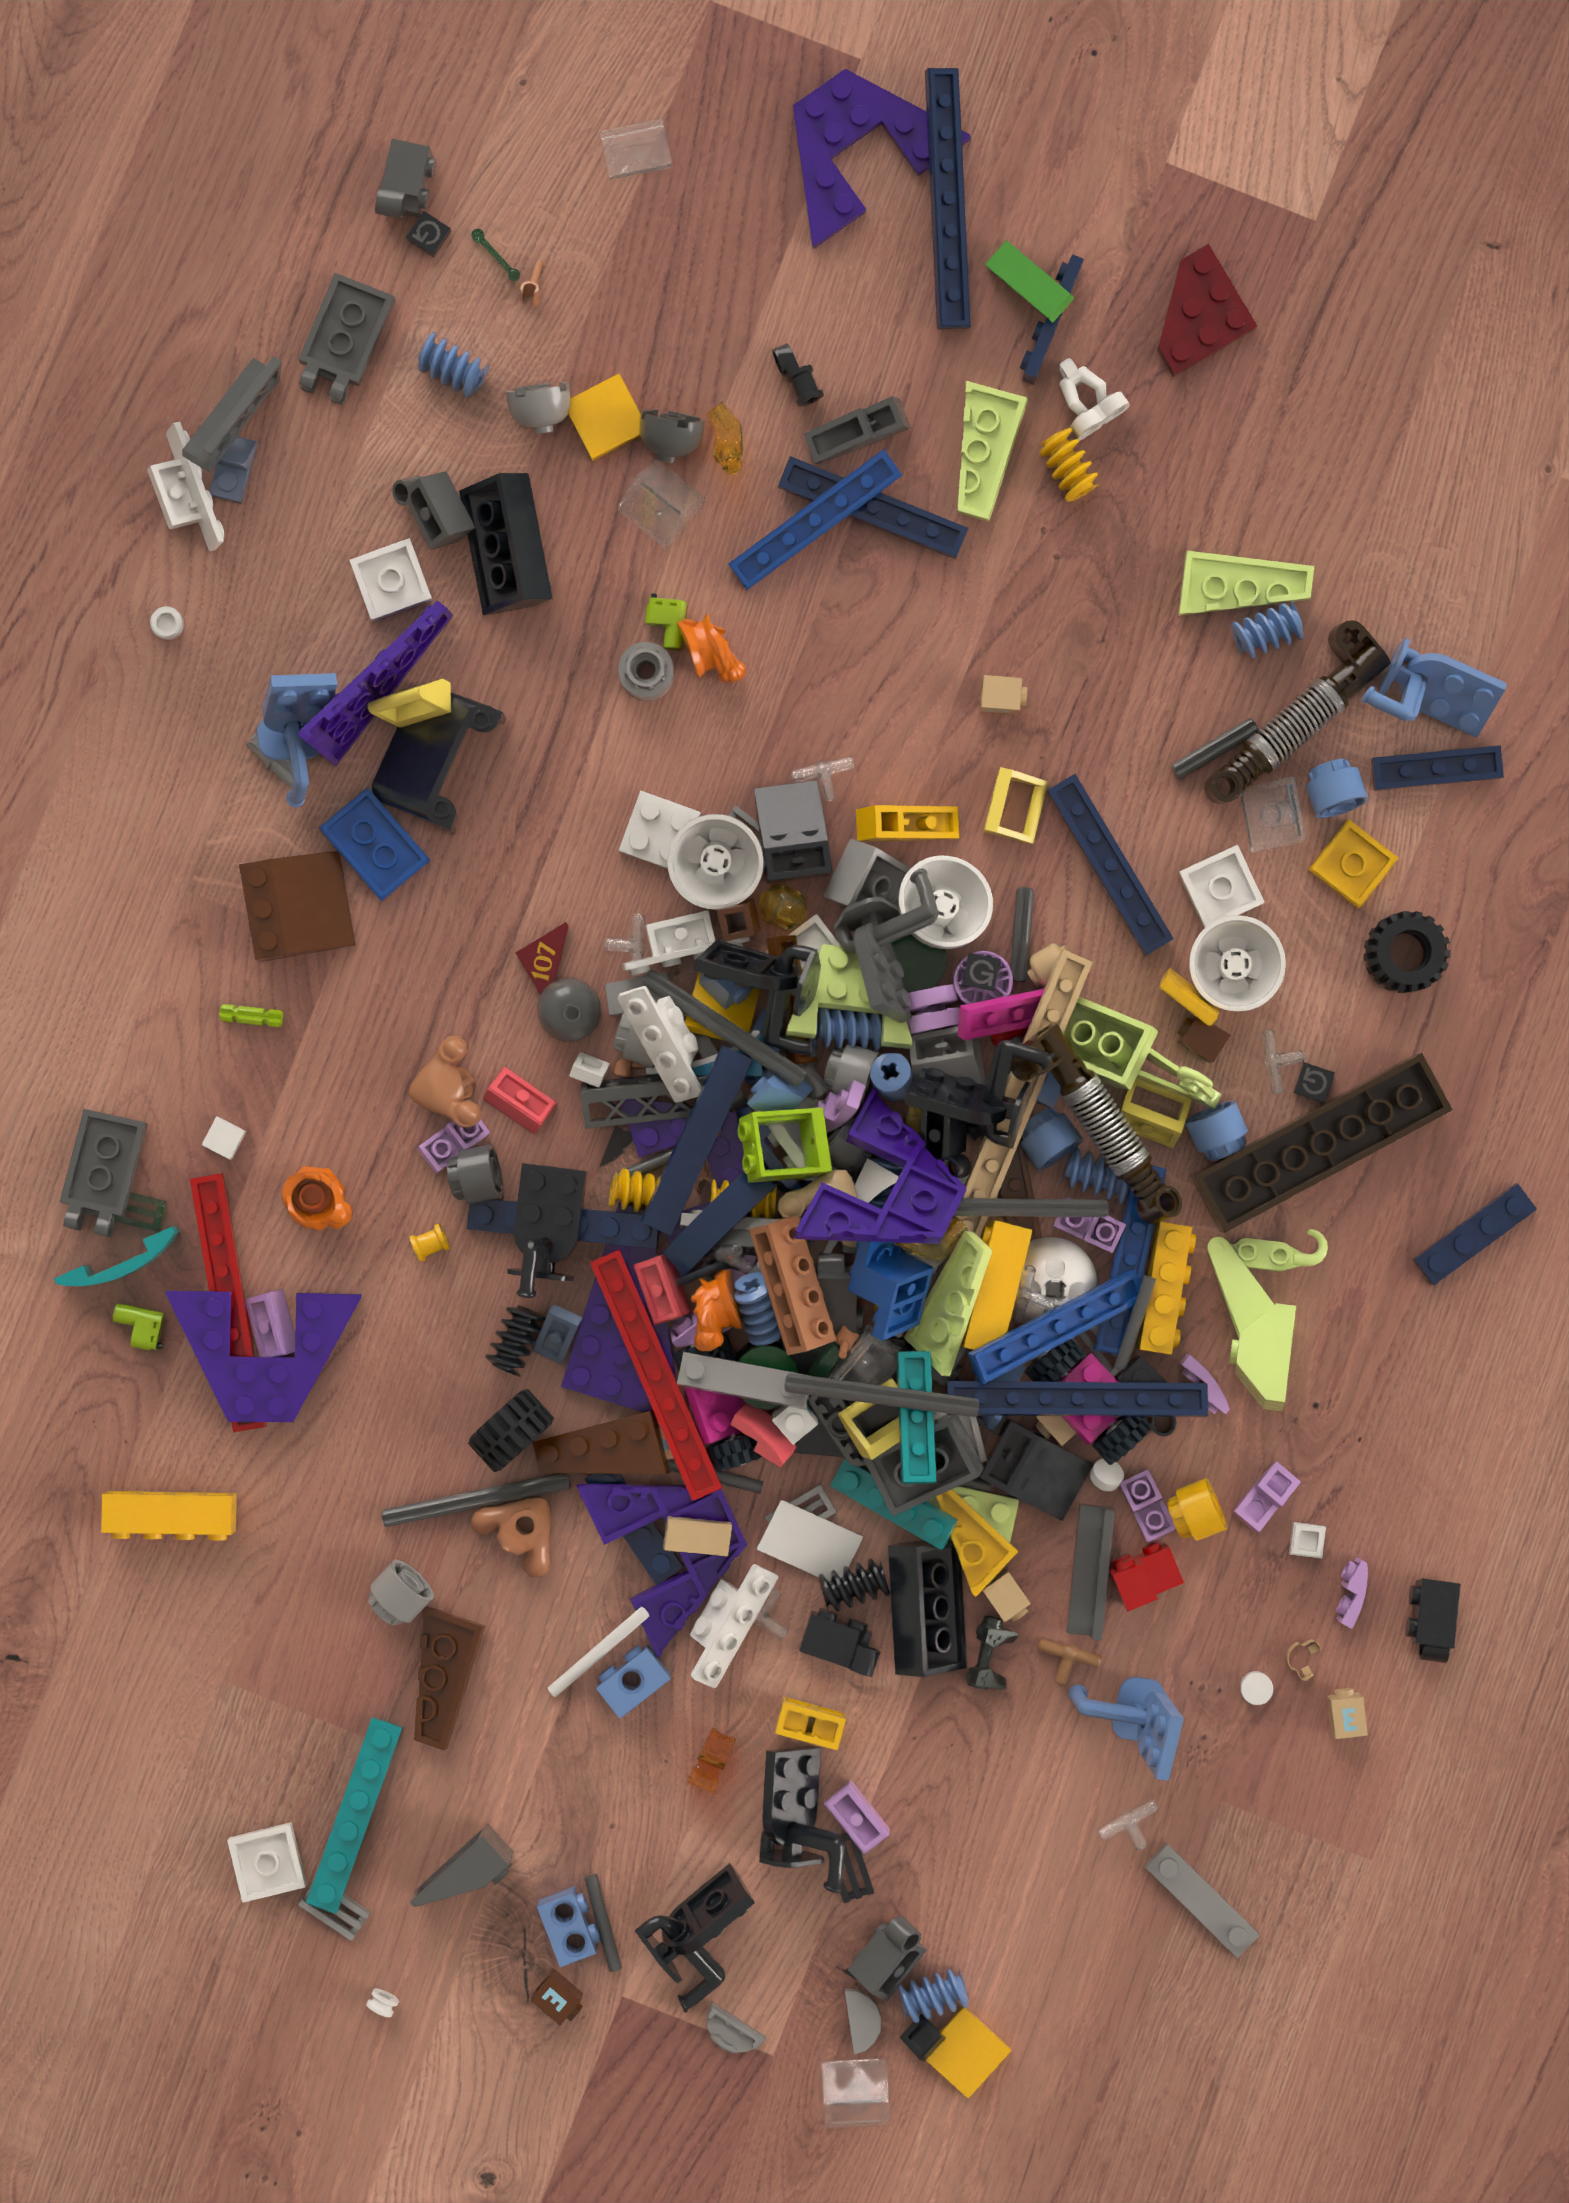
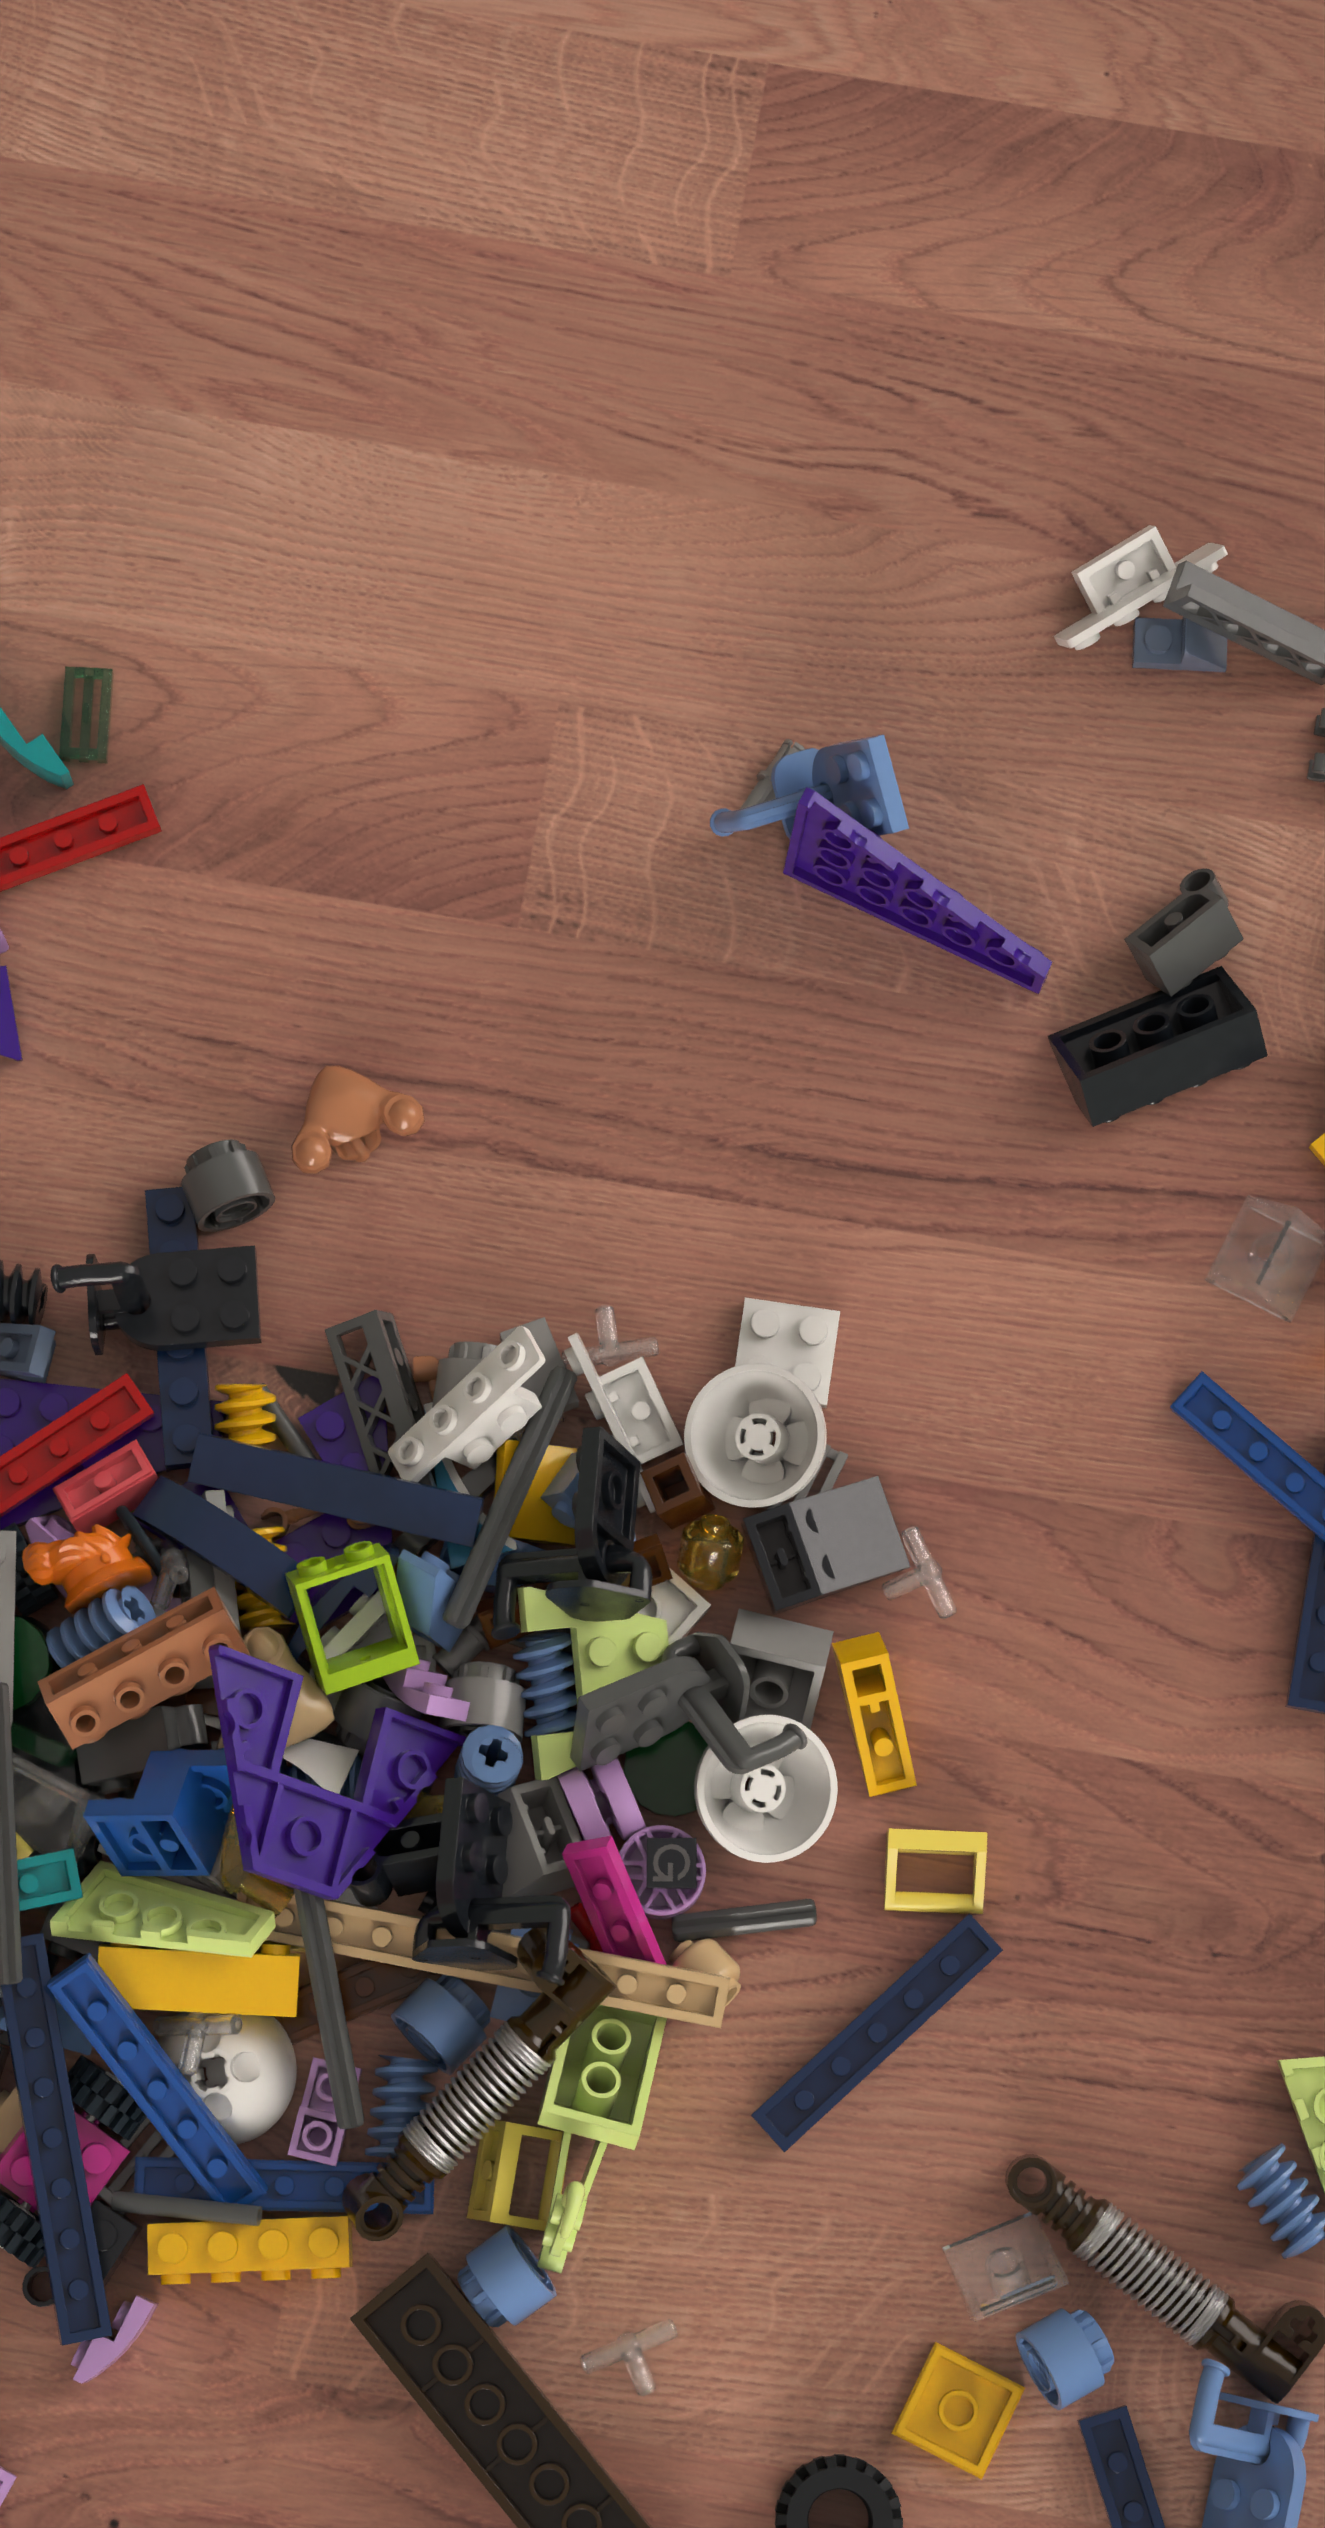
camera: 80 degrees right, 10 degrees down
dark grey tile [60,1109,148,1238] -> none
white tile [150,606,184,640] -> none
white tile [202,1116,247,1160] -> none
lime axle [219,1004,283,1027] -> none
reddish brown slope [239,851,356,962] -> none
orange piece [281,1166,352,1231] -> none
blue tile [319,787,430,902] -> none
white plate [350,538,432,622] -> none
light yellow tile [368,679,451,727] -> none
black windscreen [372,692,507,835] -> none
yellow bush [409,1223,451,1262] -> none
lavender slope [417,1119,490,1174] -> none
coral slope [483,1067,557,1134] -> none
dark red tile [515,922,569,995] -> none
dark grey cylinder [537,978,601,1042] -> none
white tile [569,1052,610,1088] -> none
light grey piece [618,642,674,701] -> none
lime piece [645,593,687,651] -> none
orange piece [677,613,746,683] -> none
nougat hand [835,1325,860,1359] -> none
tan brick [980,675,1027,714] -> none
yellow tile [1160,968,1220,1026] -> none
dark grey axle [1171,718,1258,779] -> none
reddish brown brick [1177,1016,1231,1063] -> none
white plate [1178,845,1265,929] -> none
white piece [1189,915,1286,1011] -> none
yellowish green slope [1207,1229,1328,1411] -> none
black tile [1293,1062,1335,1103] -> none

